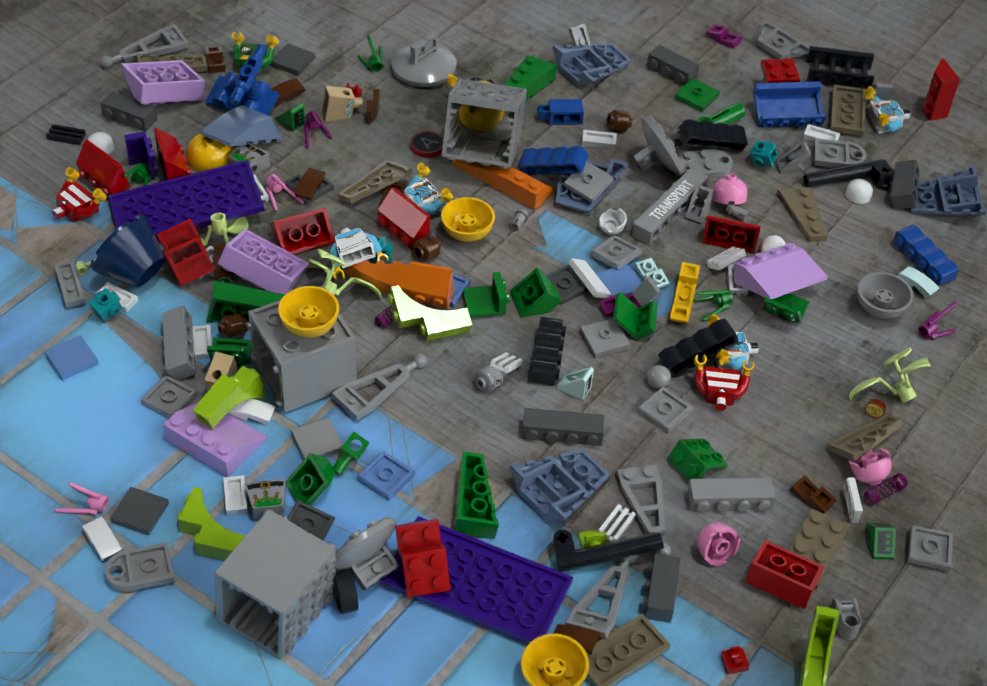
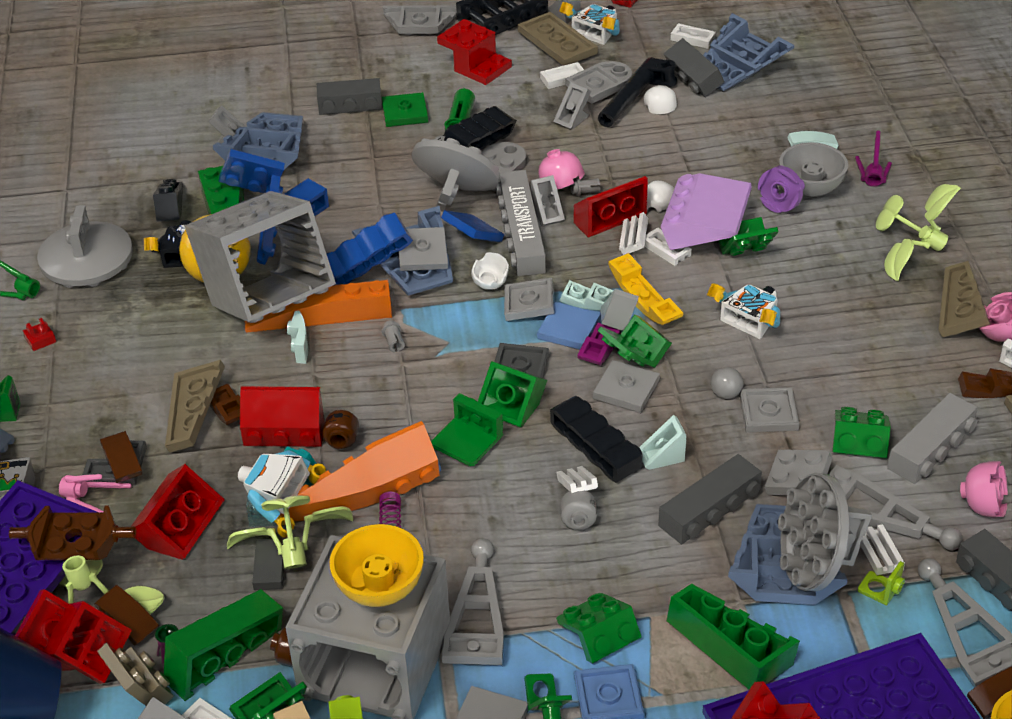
camera: 40 degrees left, 5 degrees down
lavender slope [218,229,309,294] -> none
reddish brown head [218,314,248,339] -> none
magenta plant [304,111,332,149] -> none
tan torso [321,86,363,122] -> none
reddish brown slope [367,89,380,124] -> none
arch [387,285,472,341] -> none
torso [404,163,453,215] -> none
tile [410,131,444,157] -> none
yellow piece [441,197,495,243] -> none
black axle [553,530,664,572] -> none
white tile [569,258,611,299] -> none
white tile [581,130,617,150] -> none
reddish brown head [606,109,632,133] -> none
black brick [658,318,739,378] -> none
green plant [693,289,733,322] -> none
red torso [694,355,754,411] -> none
magenta slope [706,24,742,49] -> none
teal brick [749,140,778,167] -> none
blue panel [753,81,826,128] -> none
dark tan wing [777,188,827,242] -> none
tile [865,399,886,418] -> none
blue brick [894,225,959,286] -> none
none -> reddish brown plate [9,505,136,560]
none -> dark tan plate [97,643,174,706]
none -> black slope [153,179,183,222]
none -> blue bracket [219,149,285,265]
none -> light aqua slope [287,311,308,364]
none -> blue tile [441,210,505,242]
none -> green bracket [556,593,641,664]
none -> white tile [670,23,716,49]
none -> medium lavender plate [758,165,805,213]
none -> light grey plate [765,450,832,495]
none -> light grey bracket [778,473,872,592]

